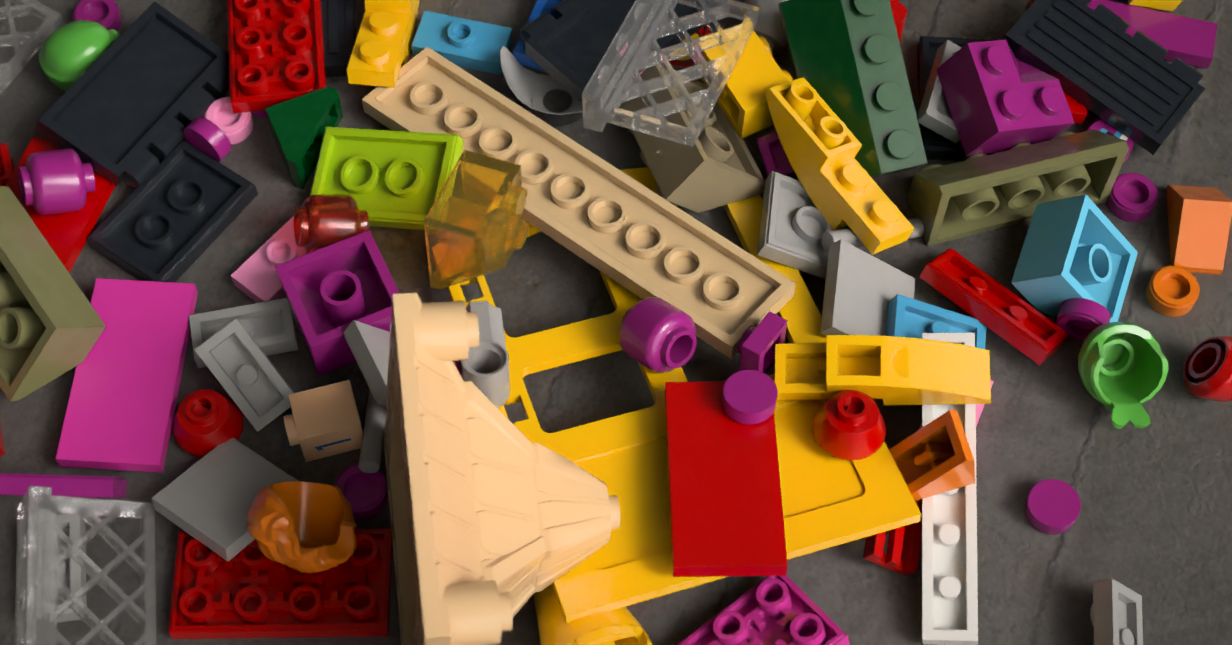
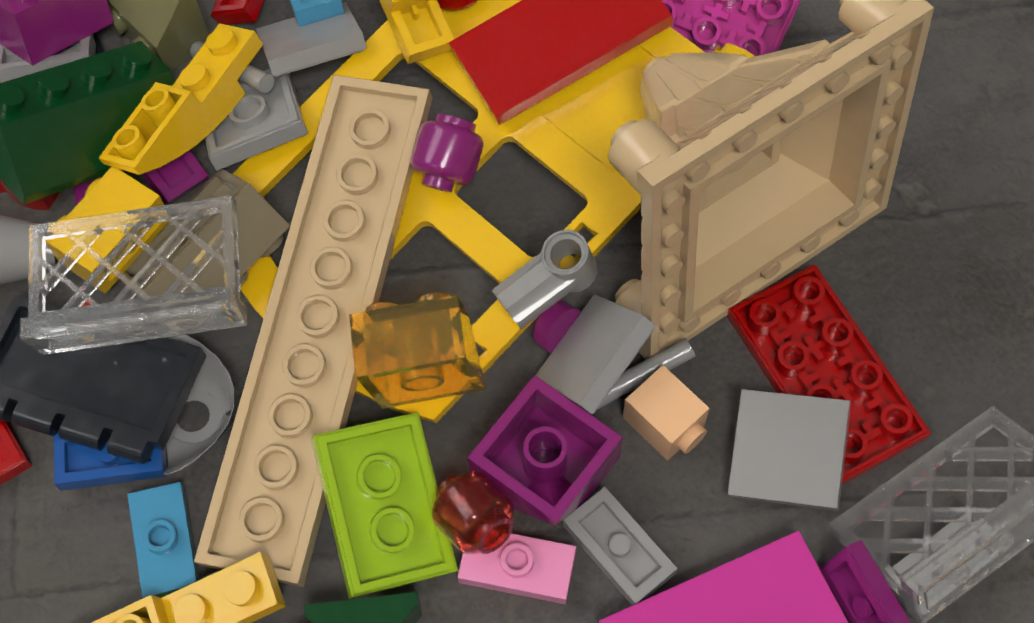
camera: 115 degrees left, 5 degrees up
red cone [173,390,244,457] -> none
light grey plate [194,319,295,432] -> none
orange hair [245,481,357,573] -> none
magenta tile [334,464,388,519] -> none
magenta tile [722,370,777,424] -> none
magenta plate [737,311,787,374] -> none

